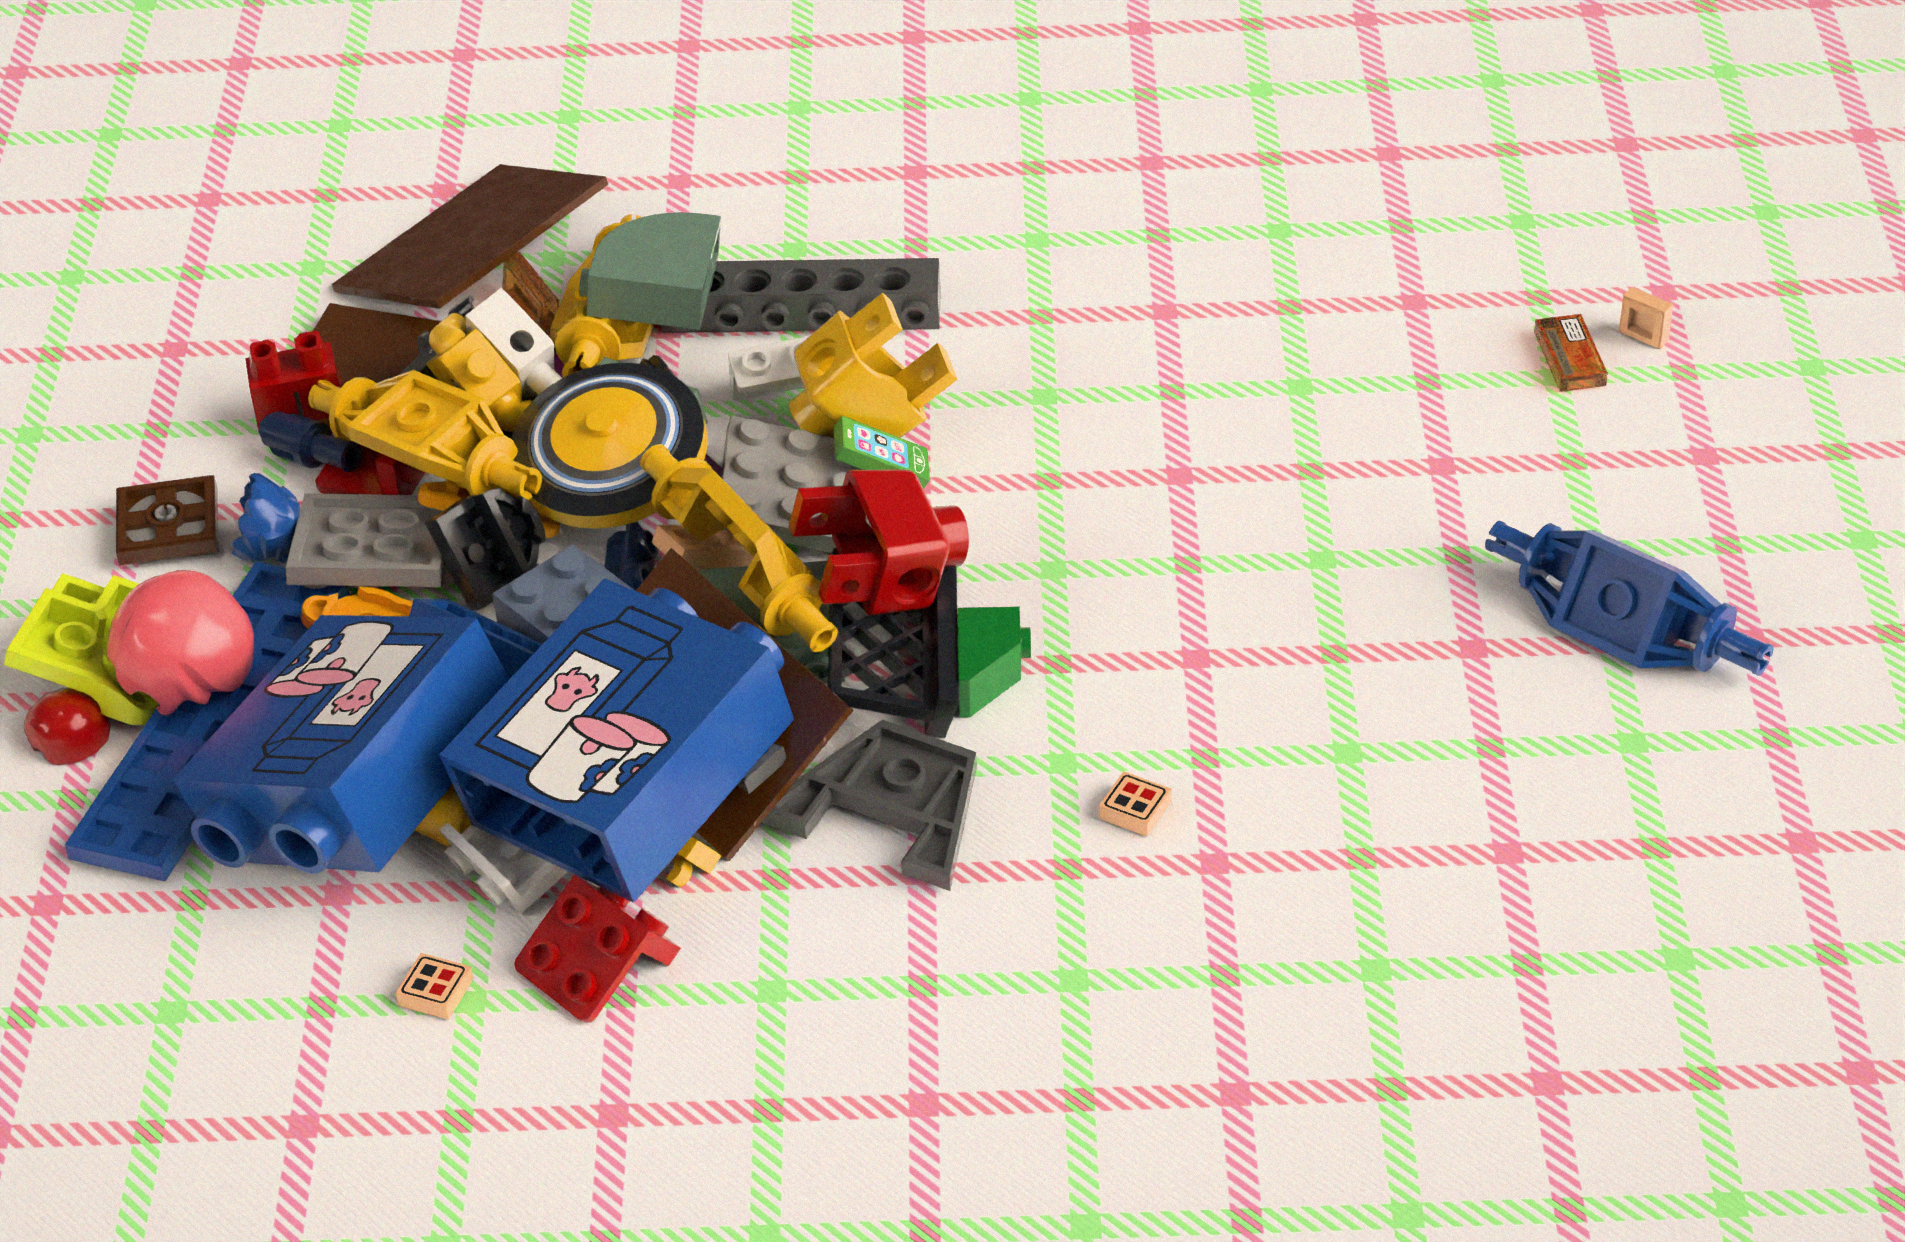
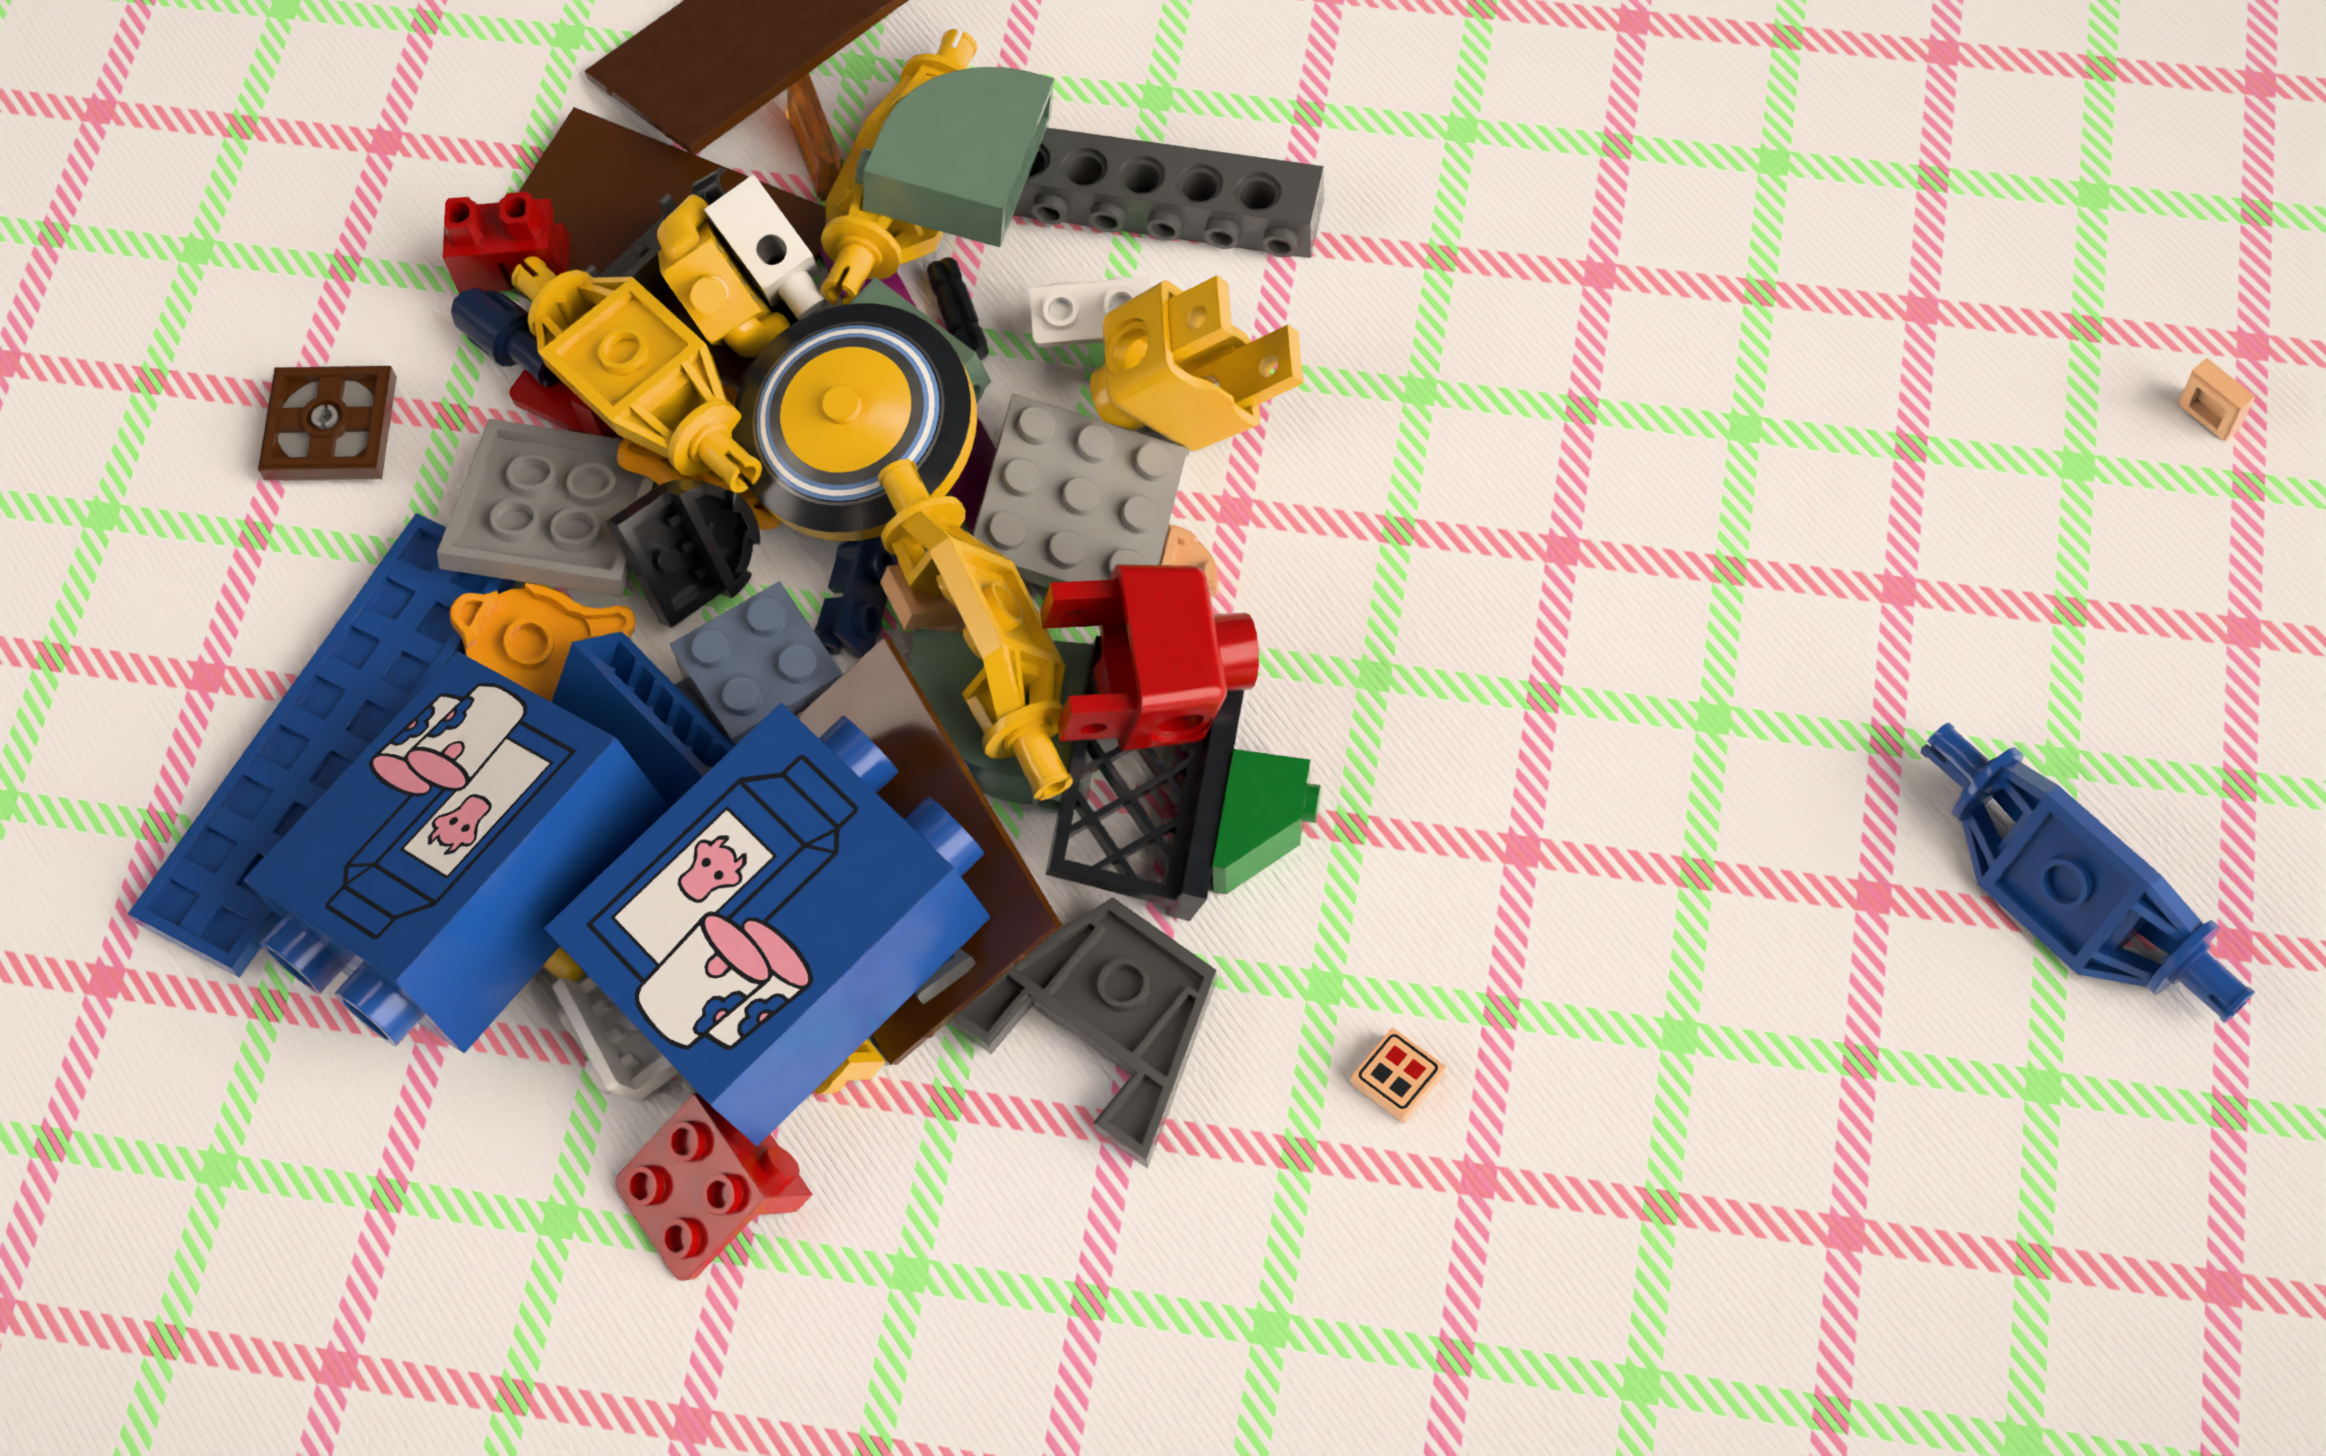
camera: 15 degrees right, 20 degrees up
neon yellow slope [4,573,159,725] -> none
red hair [24,687,111,765] -> none
coral piece [107,570,254,716] -> none
blue hair [231,473,300,564] -> none
light nougat tile [395,953,473,1020] -> none
bright green tile [834,416,930,489] -> none
clear orange tile [1534,314,1608,392] -> none

